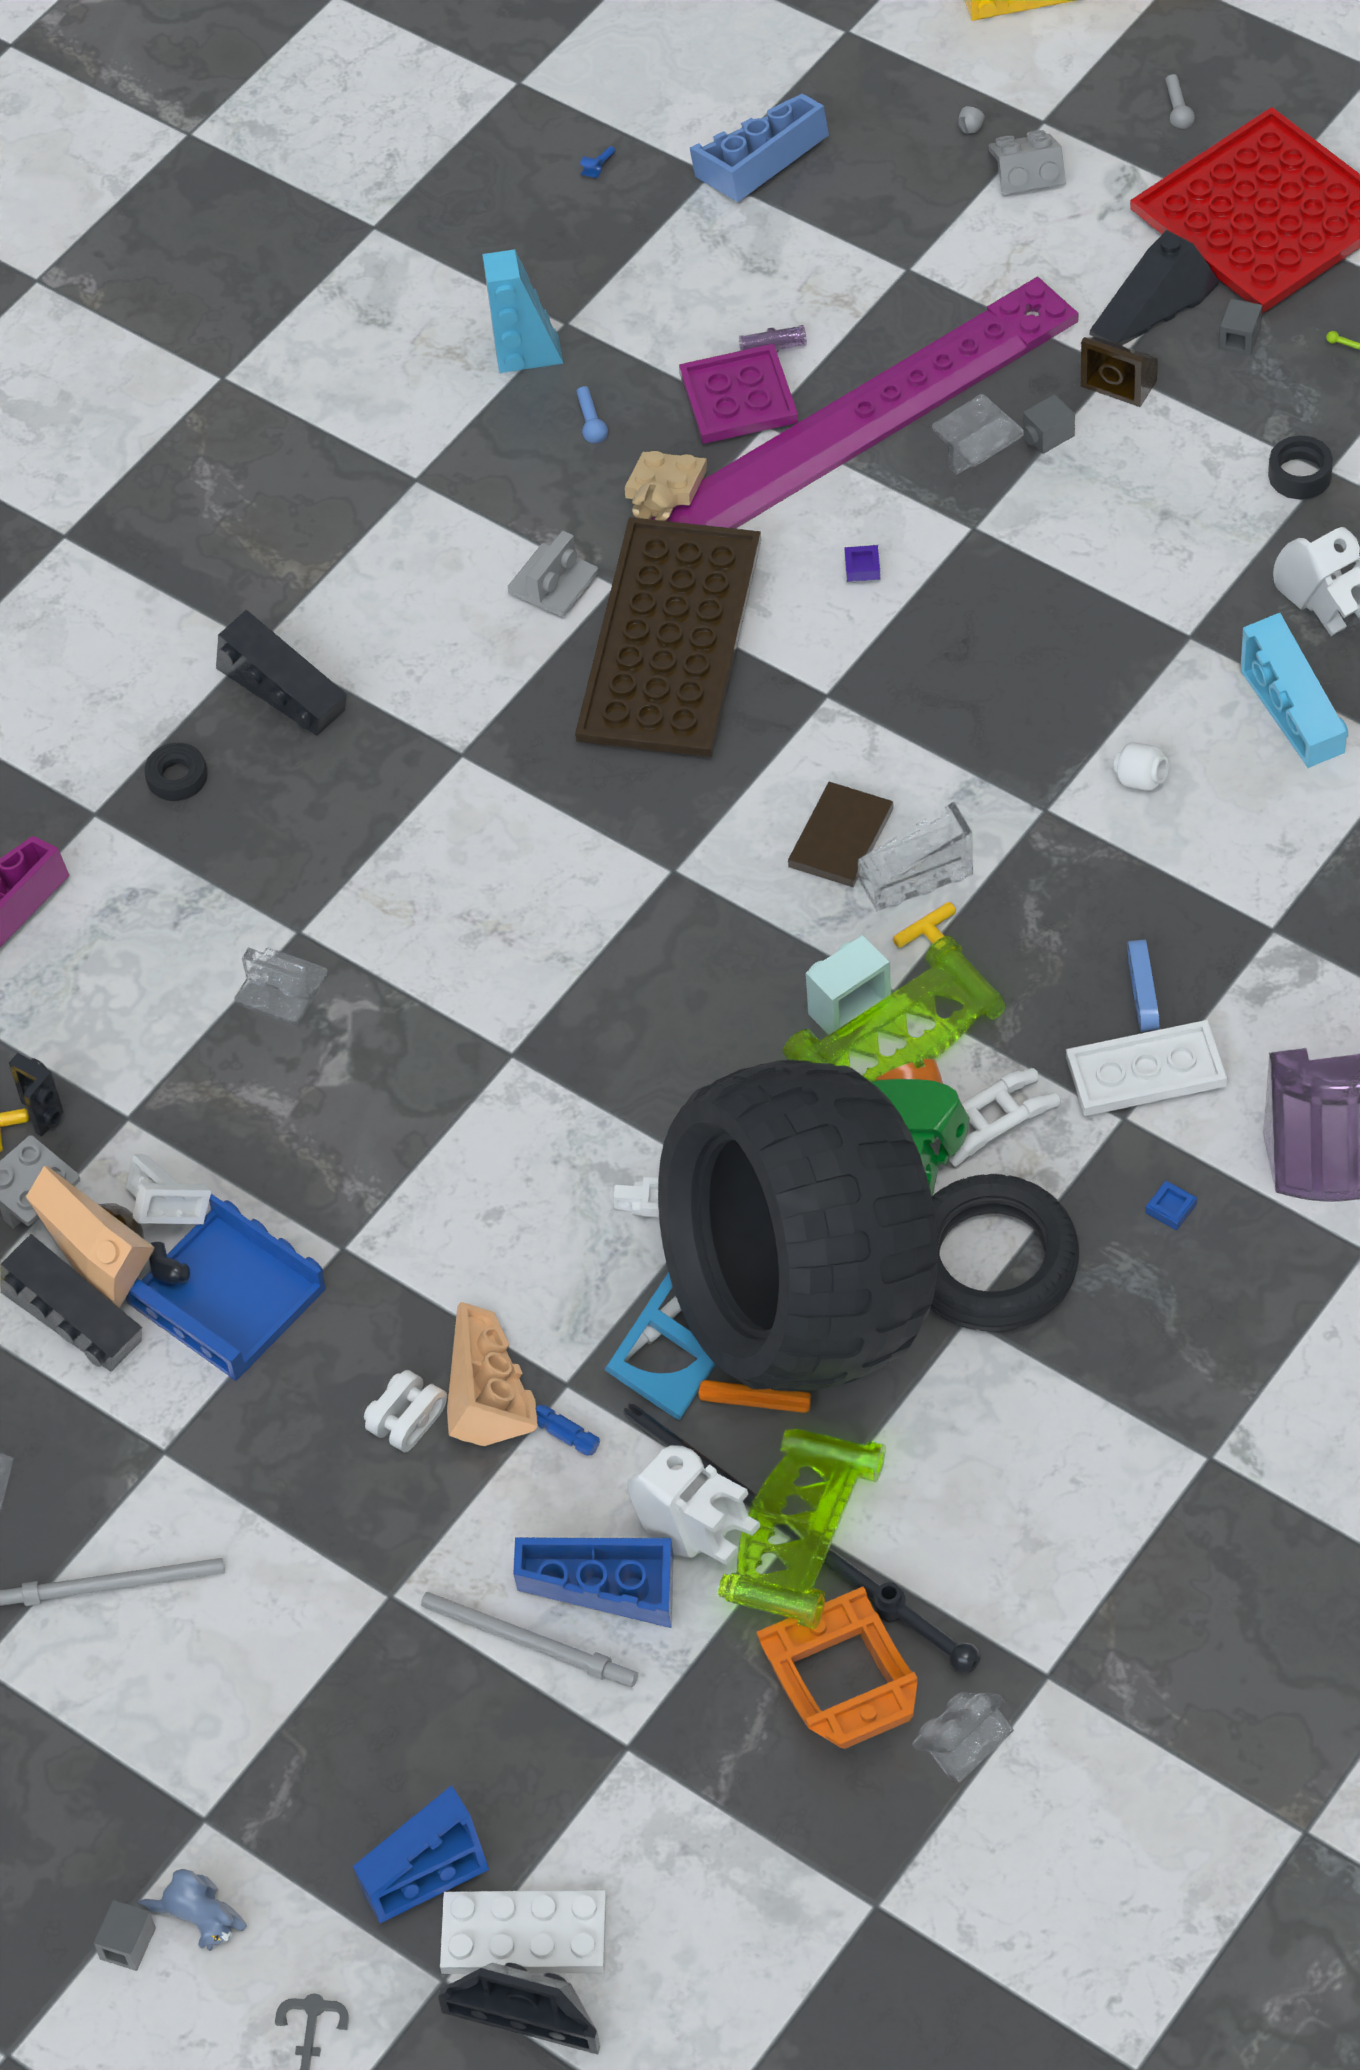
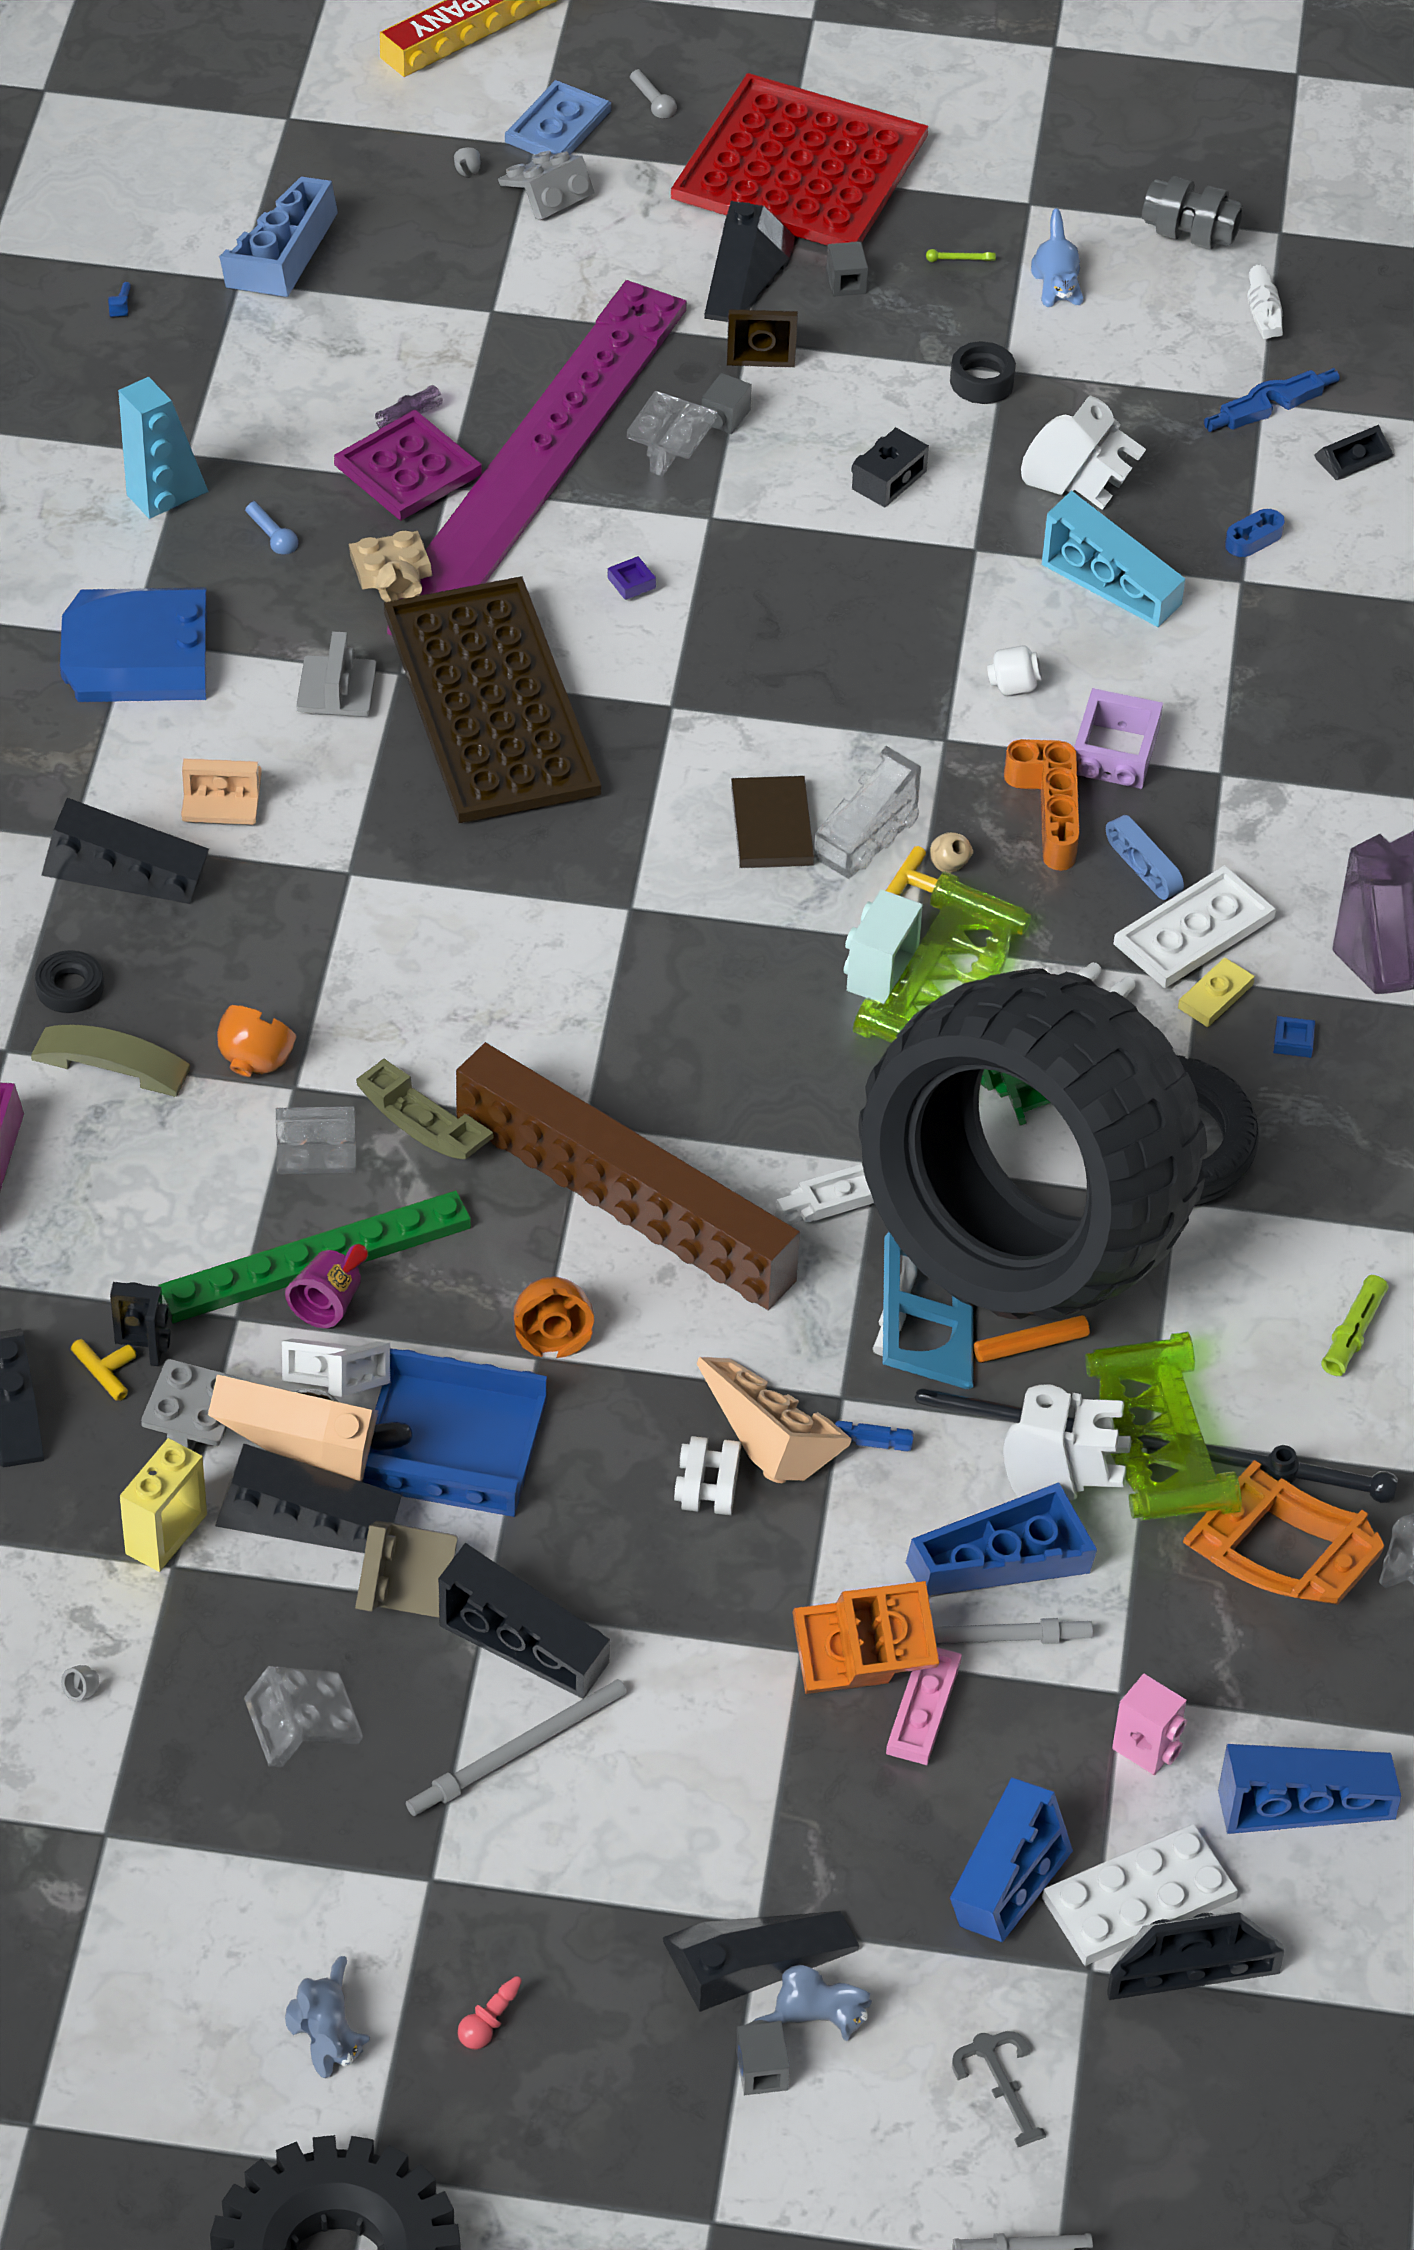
camera: 35 degrees left, 5 degrees down
none -> olive slope [31,1025,190,1097]
none -> blue wedge [60,587,207,702]
none -> green plate [158,1190,471,1324]
none -> light nougat bracket [181,758,262,825]
none -> orange cylinder [217,1005,297,1077]
none -> magenta hat [285,1244,368,1328]
none -> dark tan bracket [355,1520,458,1618]
none -> olive slope [356,1058,494,1159]
none -> black wedge [438,1543,610,1699]
none -> reddish brown brick [456,1042,800,1311]
none -> medium blue tile [505,80,611,155]
none -> orange cylinder [514,1276,594,1358]
none -> black wedge [663,1911,859,2012]
none -> orange bracket [792,1581,939,1694]
none -> black brick [851,427,929,508]
none -> bright pink plate [886,1647,962,1765]
none -> tan piece [930,832,973,873]
none -> orange beam [1004,739,1079,871]
none -> lavender window [1074,688,1163,789]
none -> bright pink brick [1112,1674,1187,1775]
none -> light yellow plate [1178,957,1255,1027]
none -> blue wedge [1218,1744,1401,1834]
none -> lime pin [1321,1275,1389,1376]

